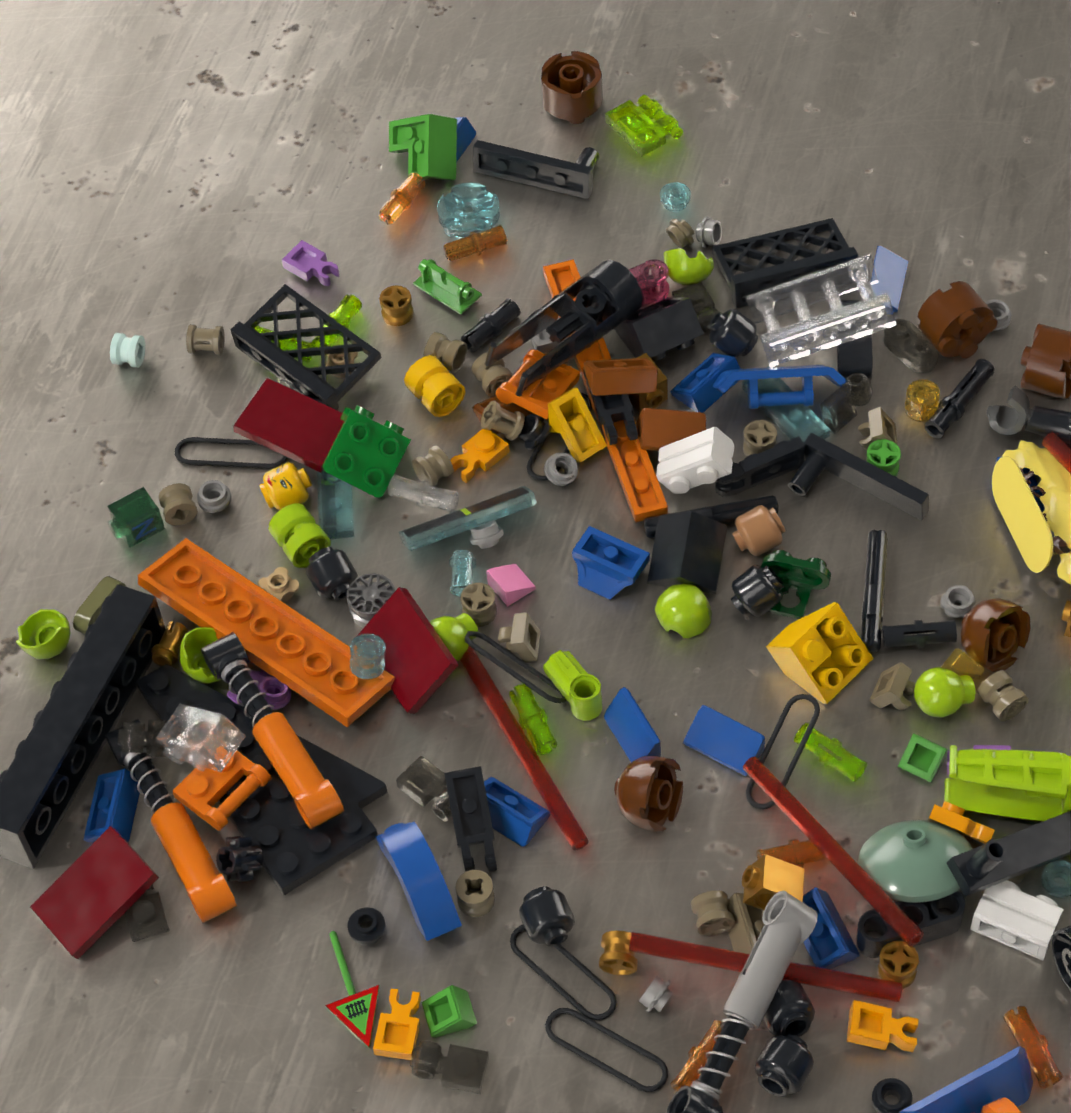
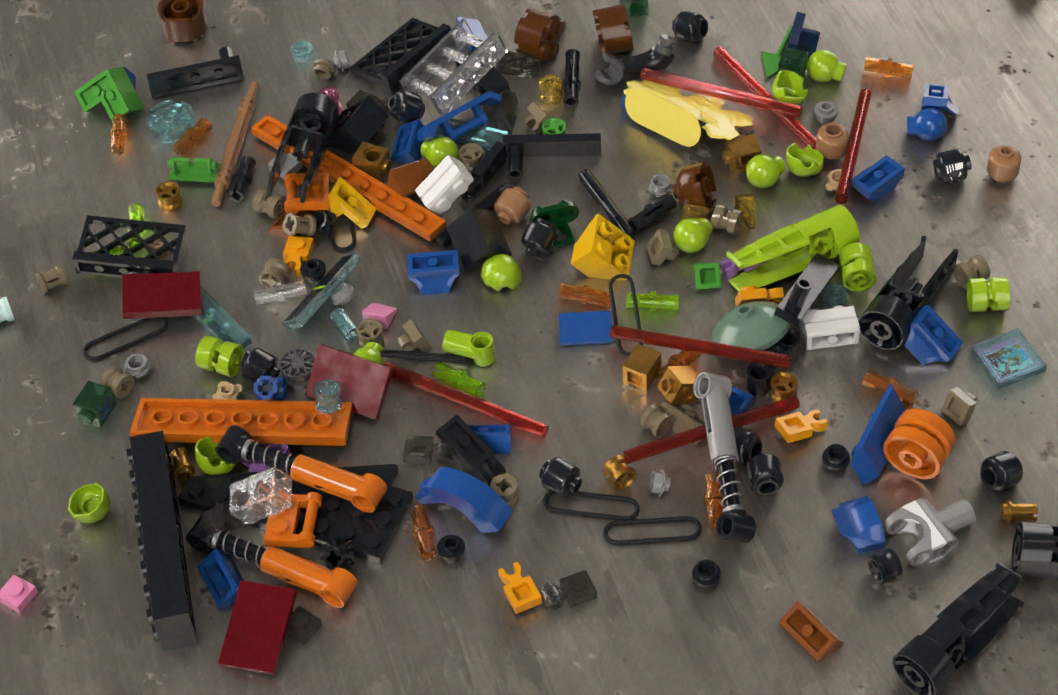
camera: 35 degrees left, 5 degrees down
olive beam [73,576,126,634] -> none
yellow head [259,462,313,510] -> none
medium lavender plate [282,240,339,286] -> none
green bracket [322,405,411,498] -> none
piece [325,931,380,1048] -> none
yellow wheel [404,355,466,417] -> none
bright green slope [421,985,477,1038] -> none
dark tan wheel [423,332,468,373] -> none
light grey plate [544,453,578,486] -> none
black hinge [583,367,638,445] -> none
dark orange slope [584,358,658,396] -> none
blue slope [604,687,661,762] -> none
clear neon green plate [605,95,683,157] -> none
reddish brown cylinder [614,756,683,832] -> none
lime hair [663,248,714,285] -> none
none -> medium nougat axle [211,81,259,207]
none -> blue piece [254,376,286,401]
none -> black plate [300,259,326,283]
none -> clear orange pin [410,504,437,561]
none -> lime piece [420,137,459,168]
none -> clear orange pin [558,282,611,308]
none -> pearl gold brick [623,344,661,392]
none -> clear yellow slope [734,194,756,229]

